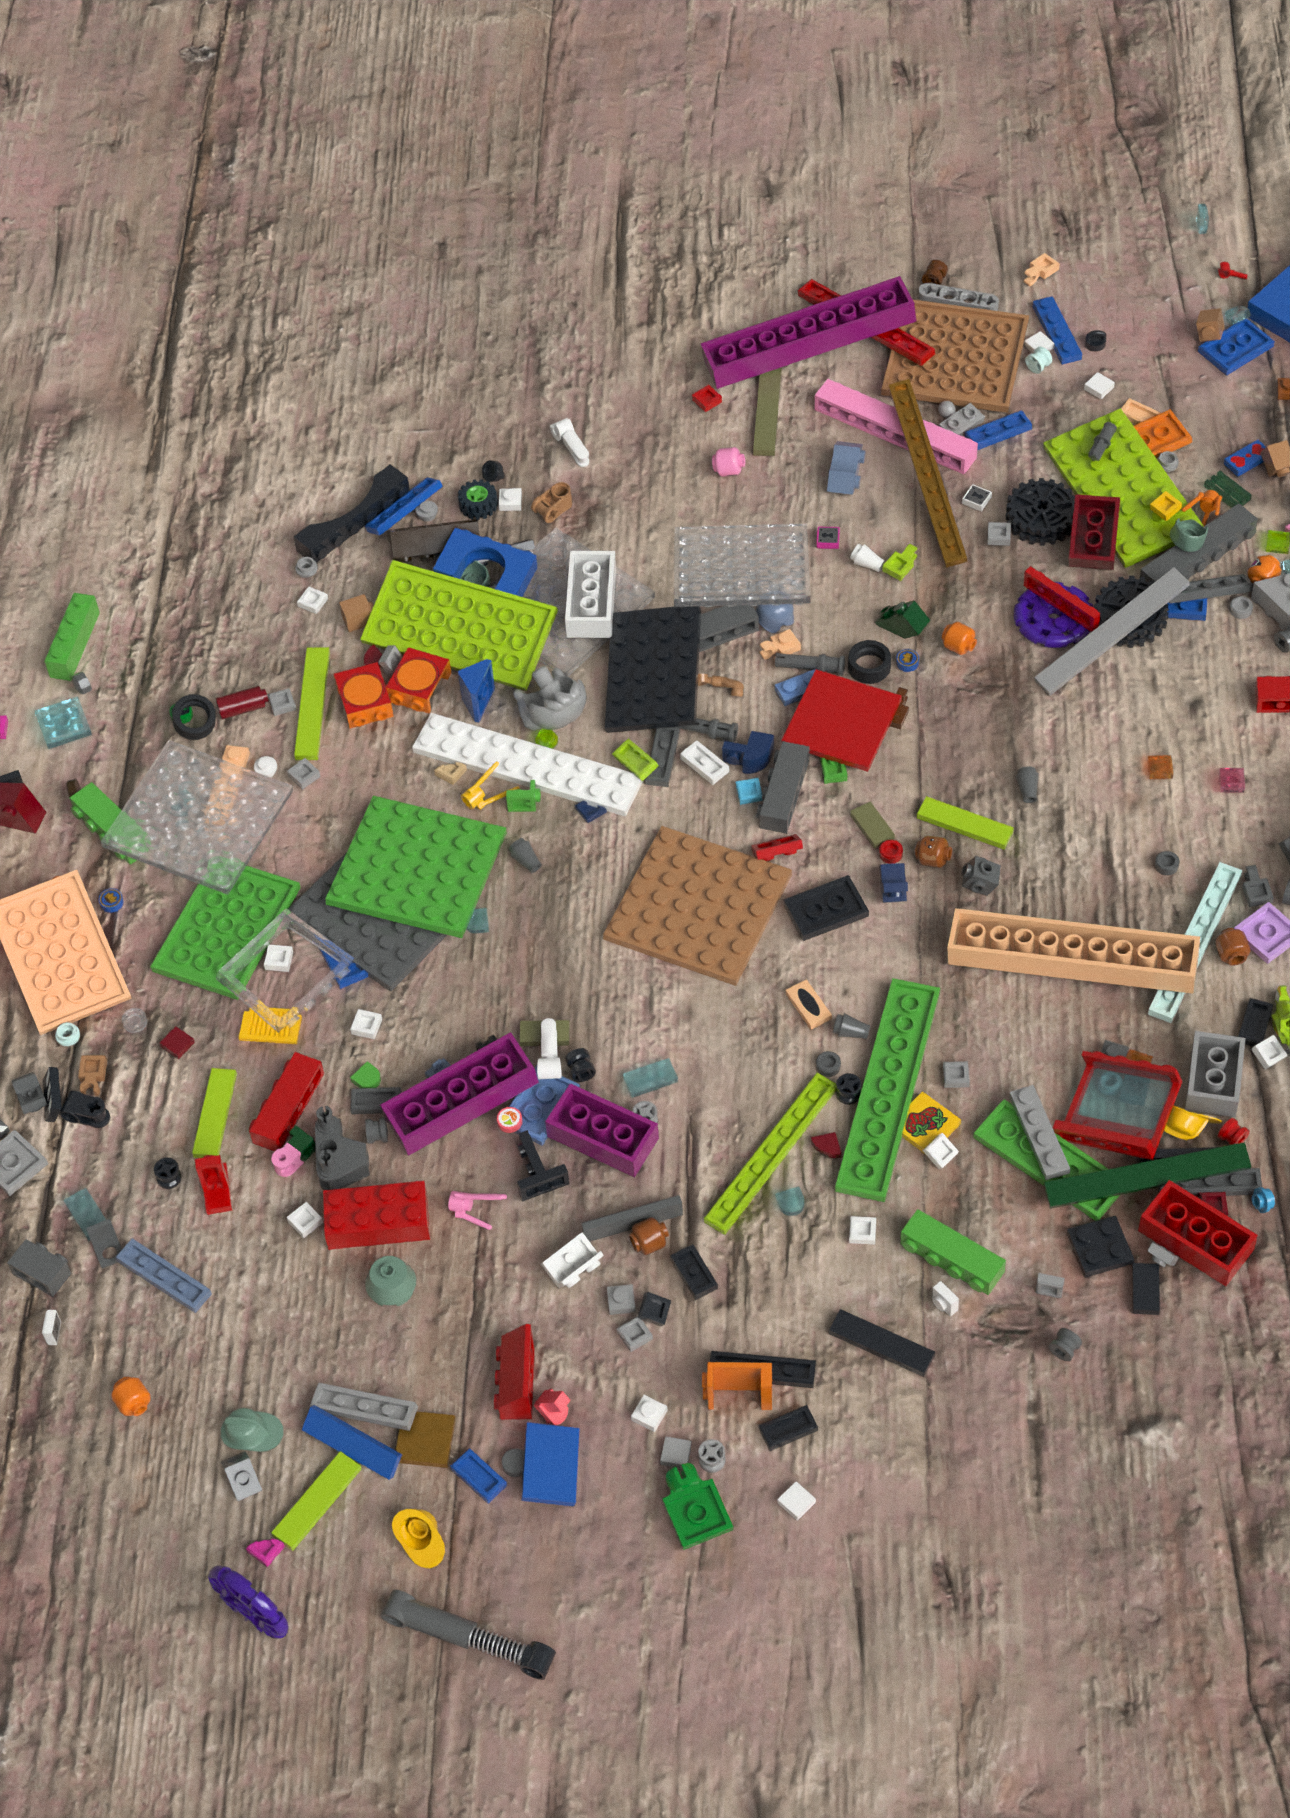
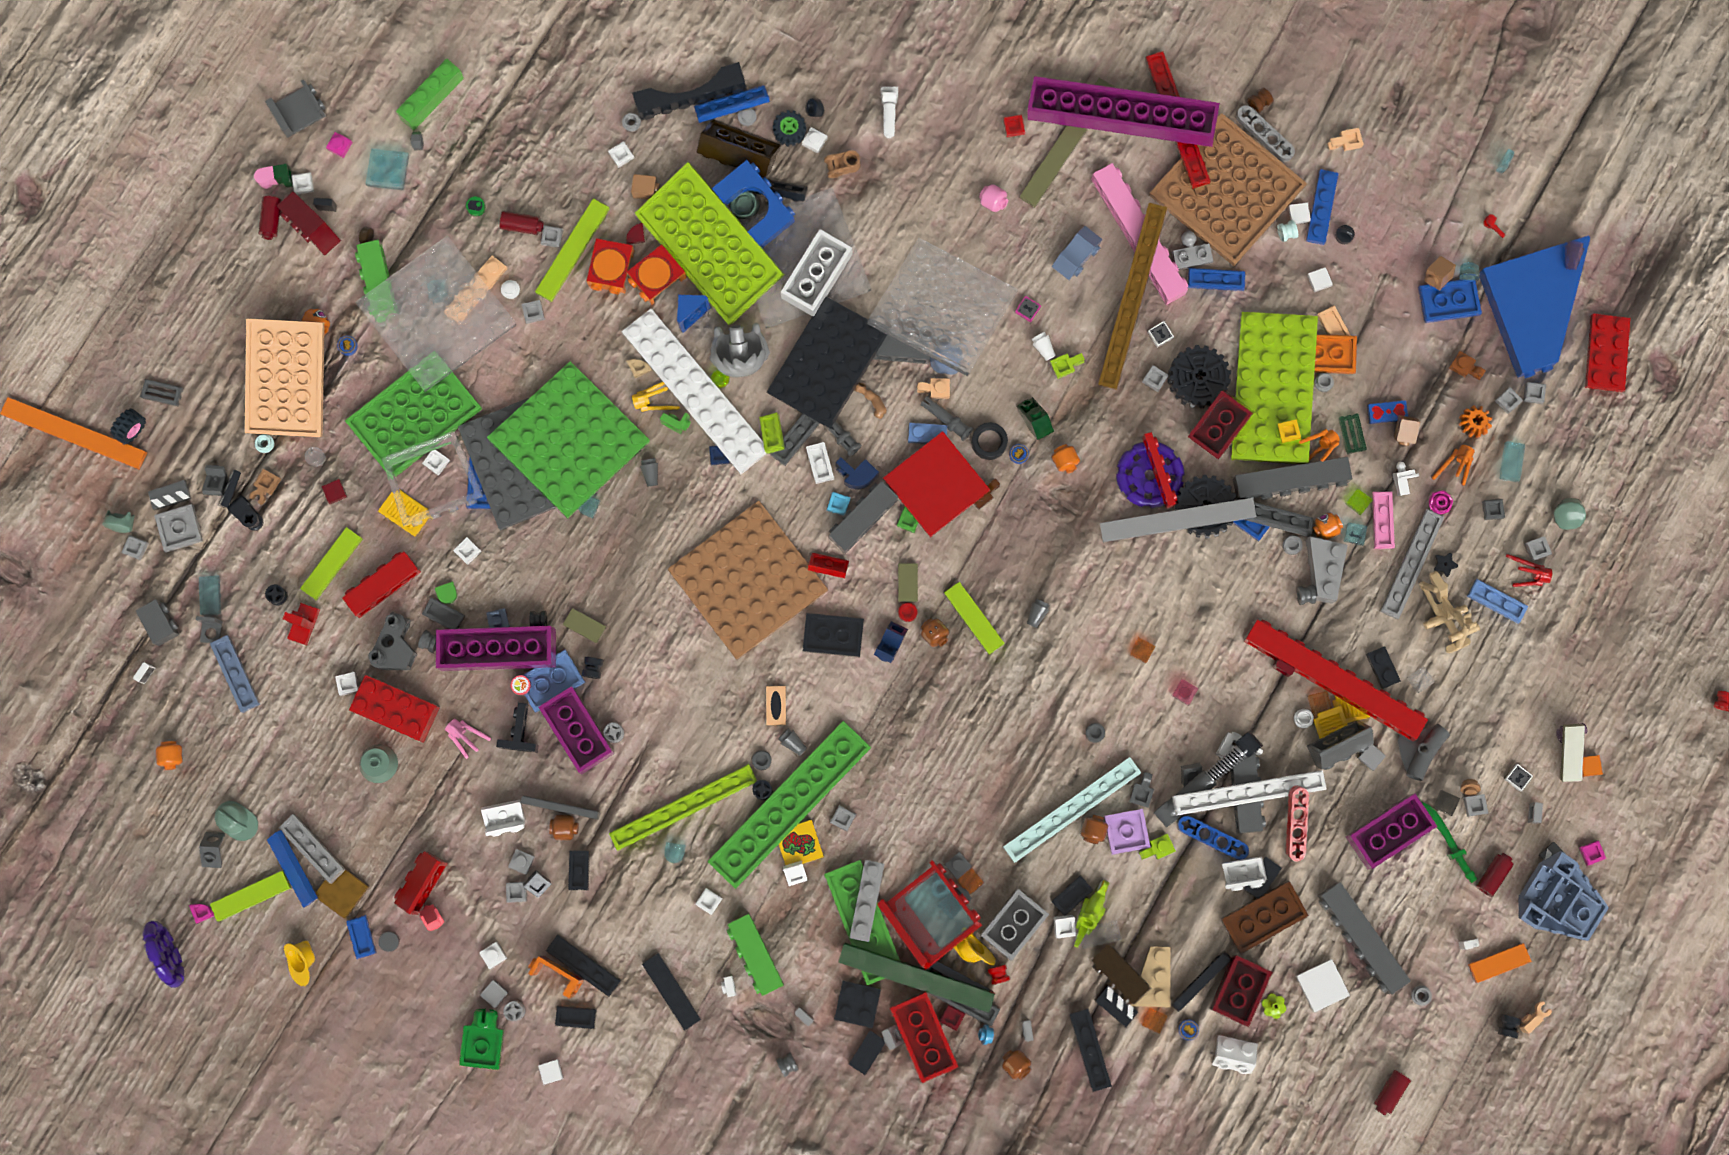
camera: 25 degrees right, 25 degrees up
black tyre [172,694,216,740] -> none
leg [271,1126,316,1177] -> none
light grey plate [379,645,403,678] -> none
piece [381,1589,556,1680] -> none
blue tile [521,1422,580,1507] -> none
white piece [537,1018,561,1079] -> none
clear light blue tile [623,1058,678,1098] -> none
dark red tile [811,1132,842,1158] -> none
light nougat brick [947,908,1200,994] -> none
dark grey brick [961,856,1001,896] -> none
dark grey axle [1088,422,1117,461] -> none
sand green hair [1170,518,1208,552] -> none

